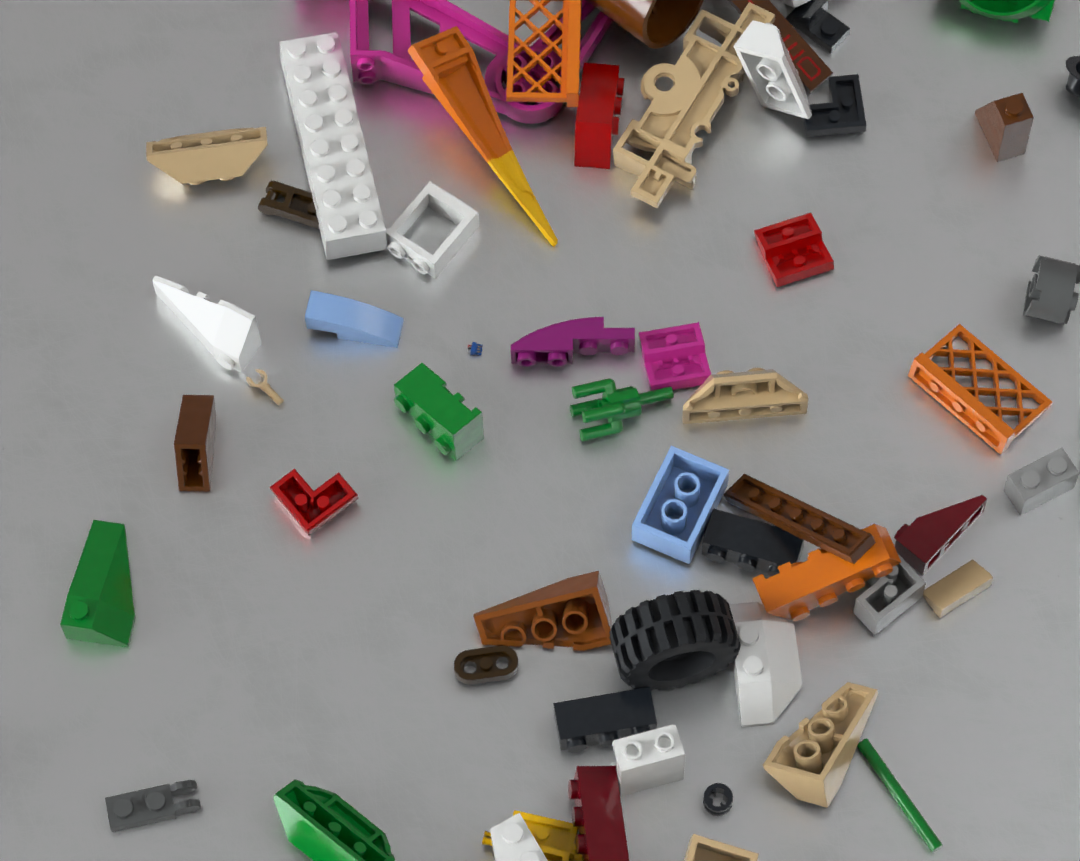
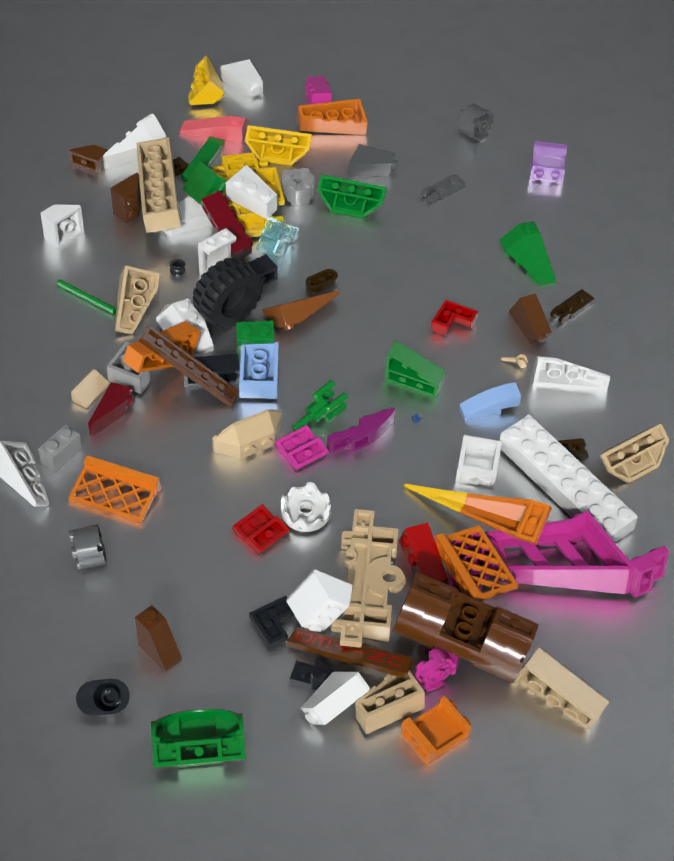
camera: 150 degrees right, 15 degrees down
none -> green bracket [236,320,274,346]
none -> clear light blue brick [256,217,299,258]
none -> white plate [281,482,331,532]
none -> dark brown hinge [550,289,595,324]

